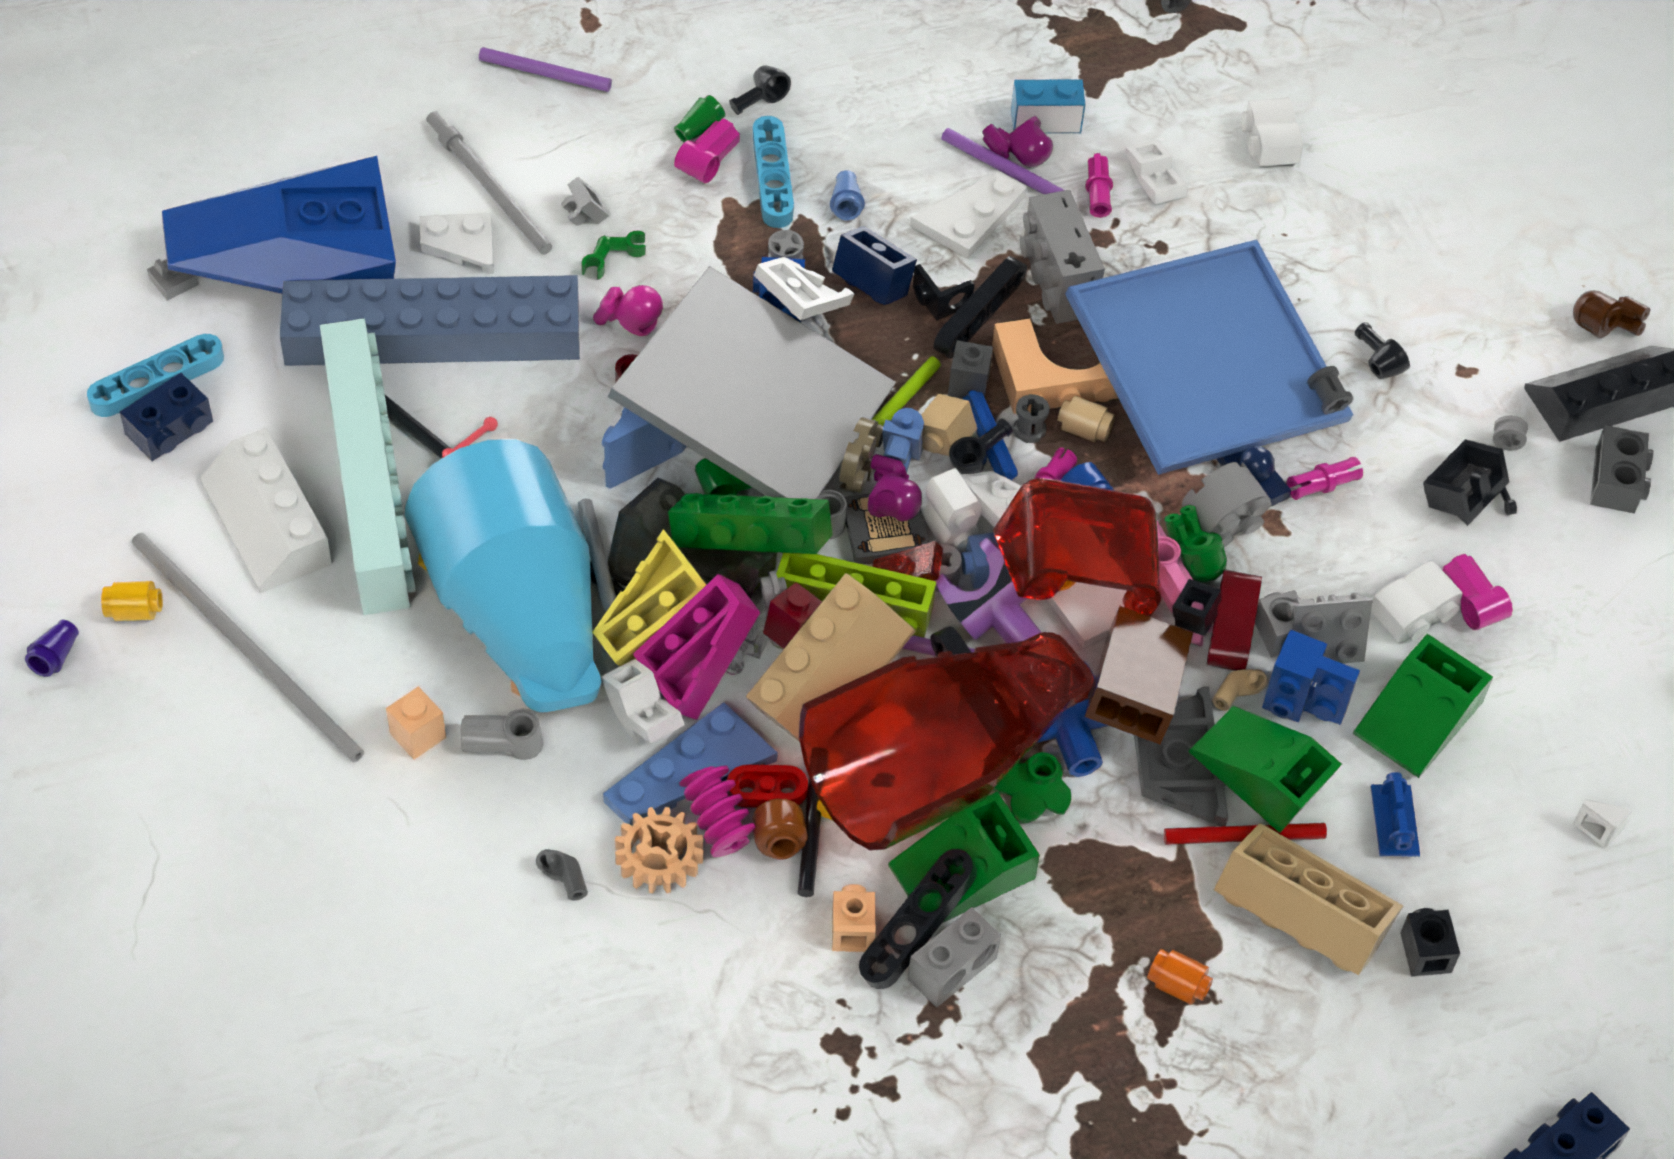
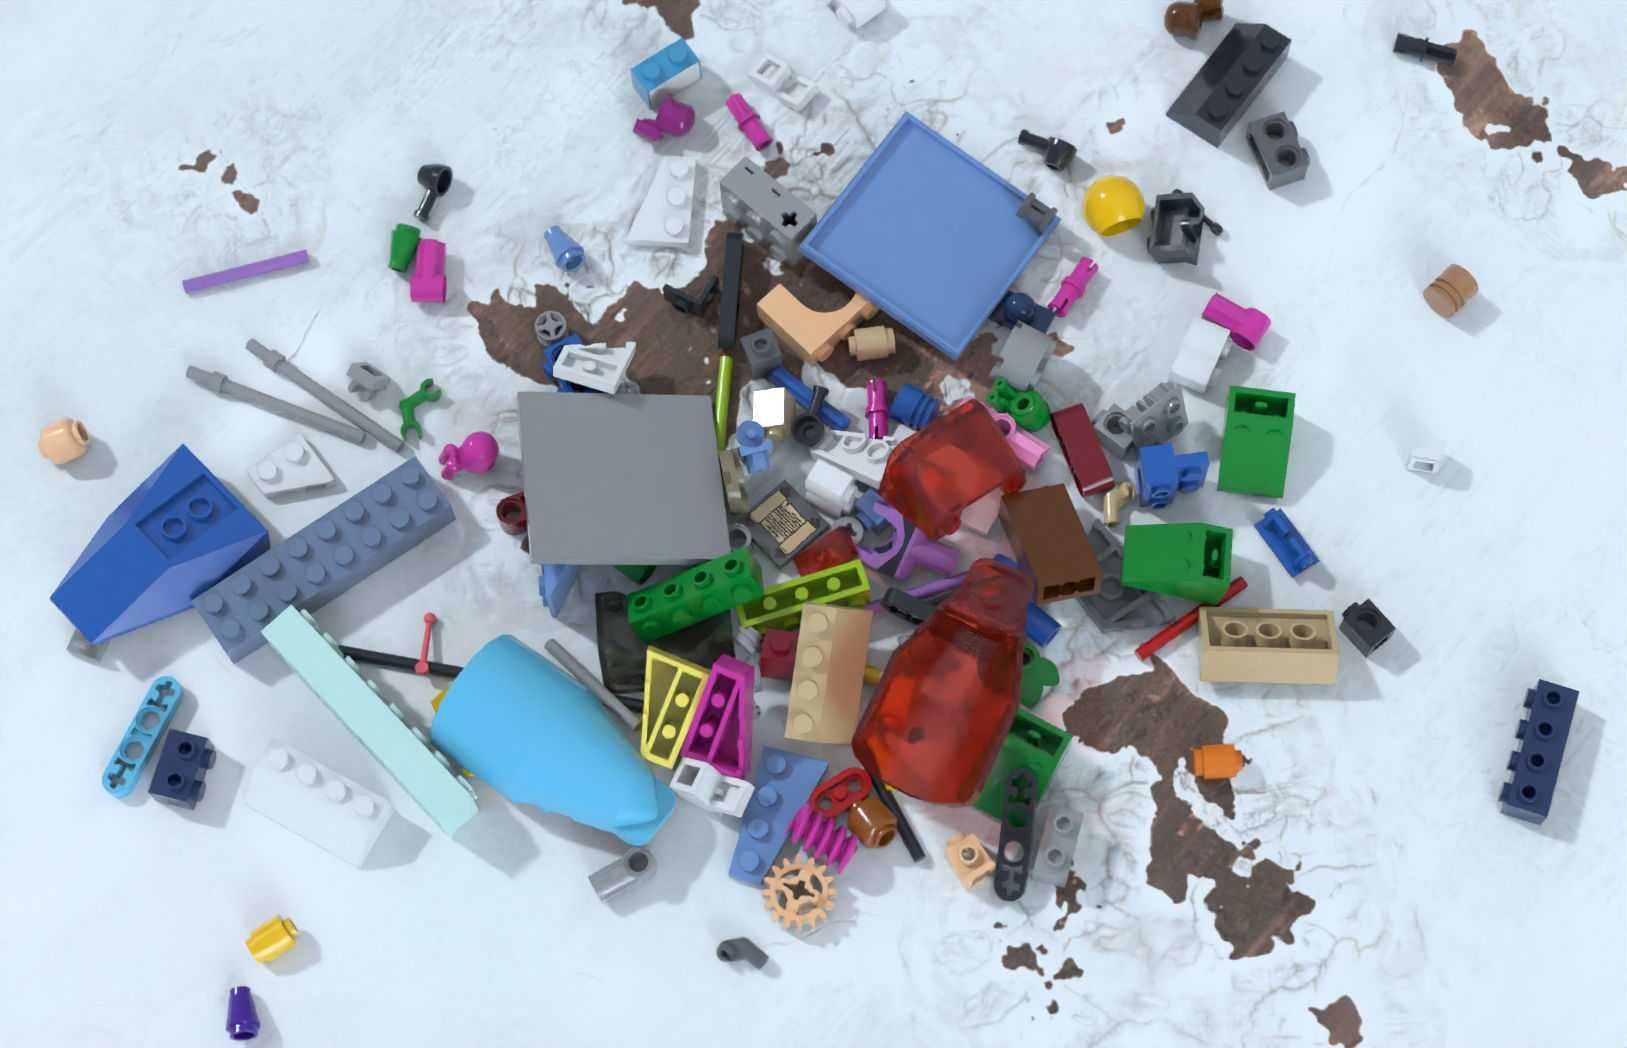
camera: 25 degrees left, 15 degrees up
light grey piece [132,533,364,762] -> none
light nougat brick [386,686,446,760] -> none
medium azure beam [752,116,794,228] -> none
dark blue brick [832,225,917,305] -> none
magenta piece [868,454,922,522] -> none
medium lavender bar [941,128,1065,194] -> none
dark grey bush [1013,394,1049,443] -> none
black piece [1172,579,1222,647] -> none
light grey bush [1493,415,1528,451] -> none
none -> light nougat head [38,417,90,465]
none -> light grey bar [245,338,405,453]
none -> yellow helmet [1082,175,1146,237]

